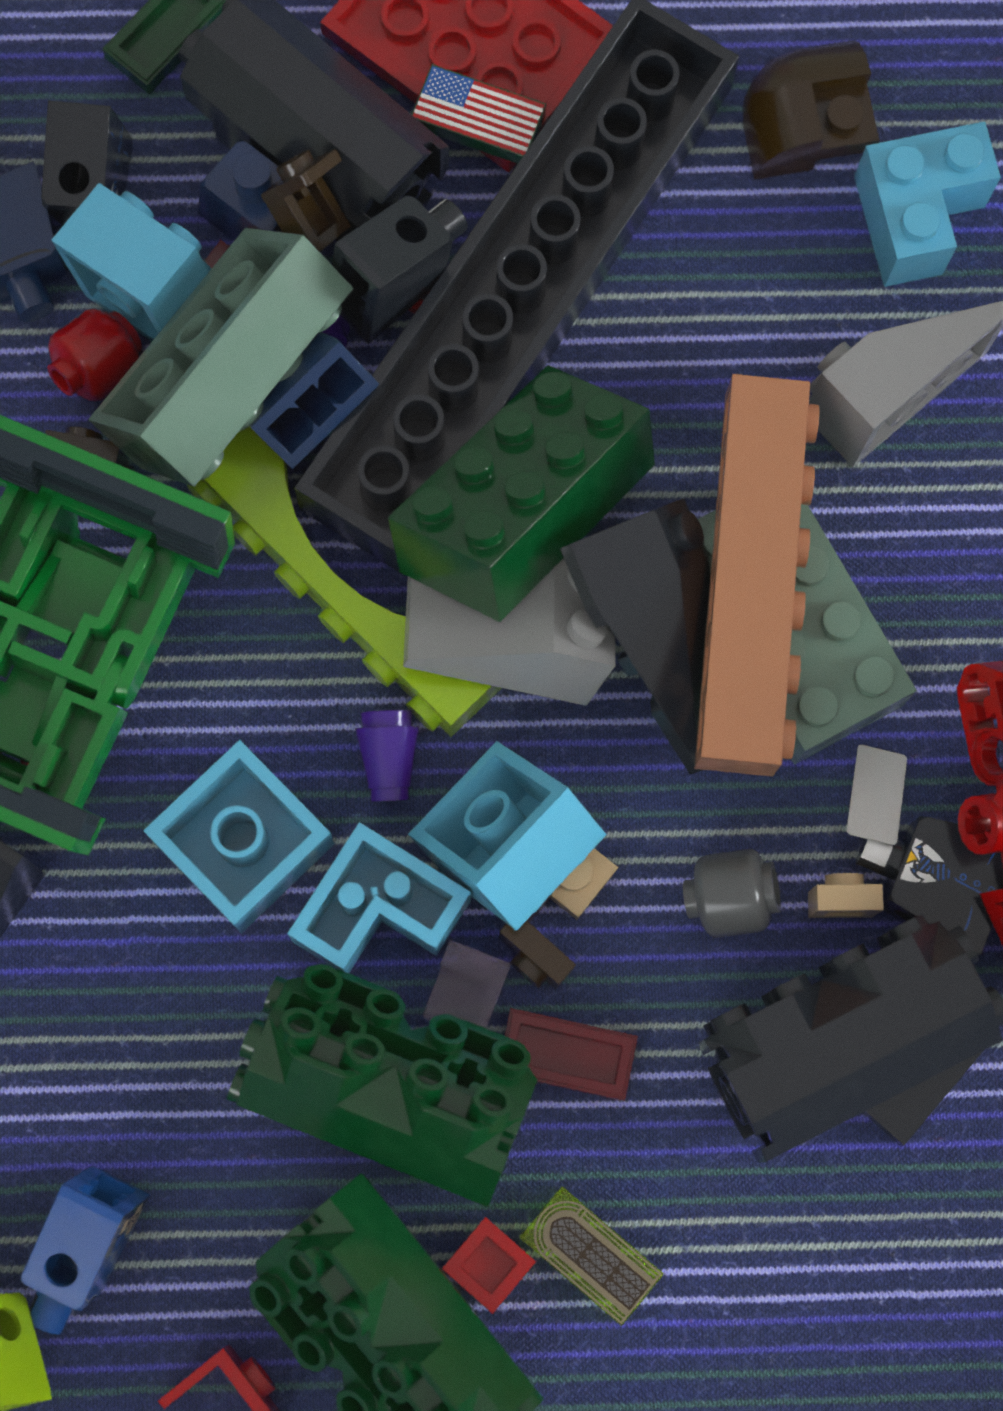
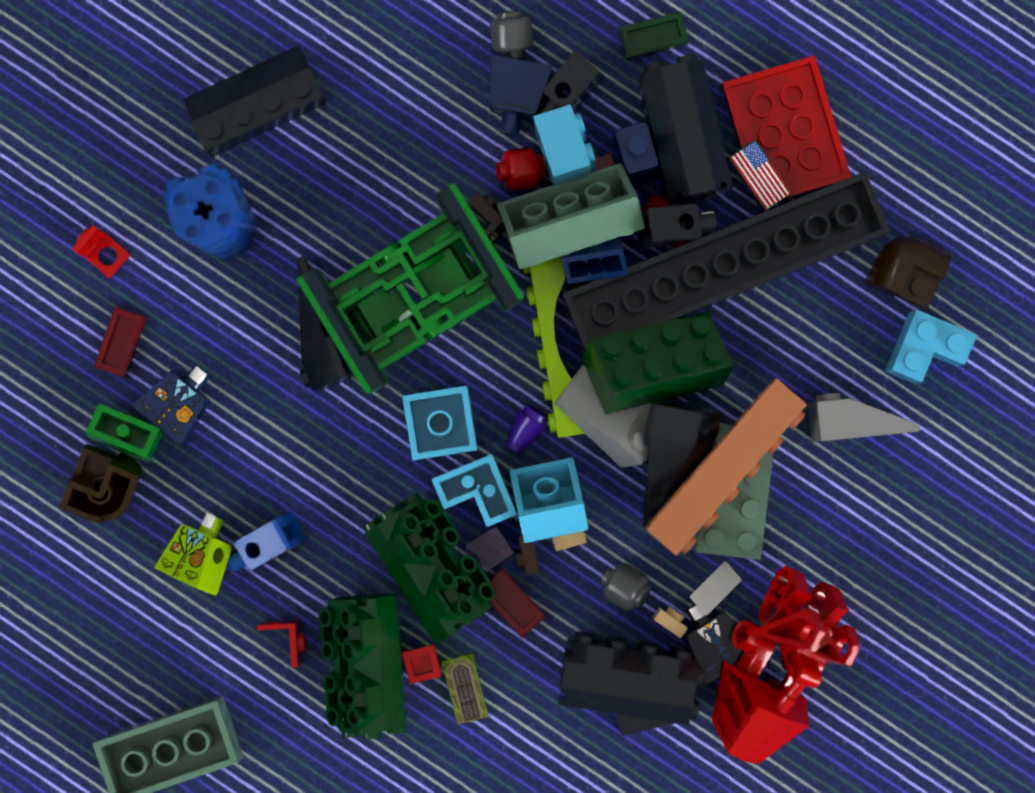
camera: 45 degrees right, 10 degrees up
dark brown bracket [260,149,351,252] -> none

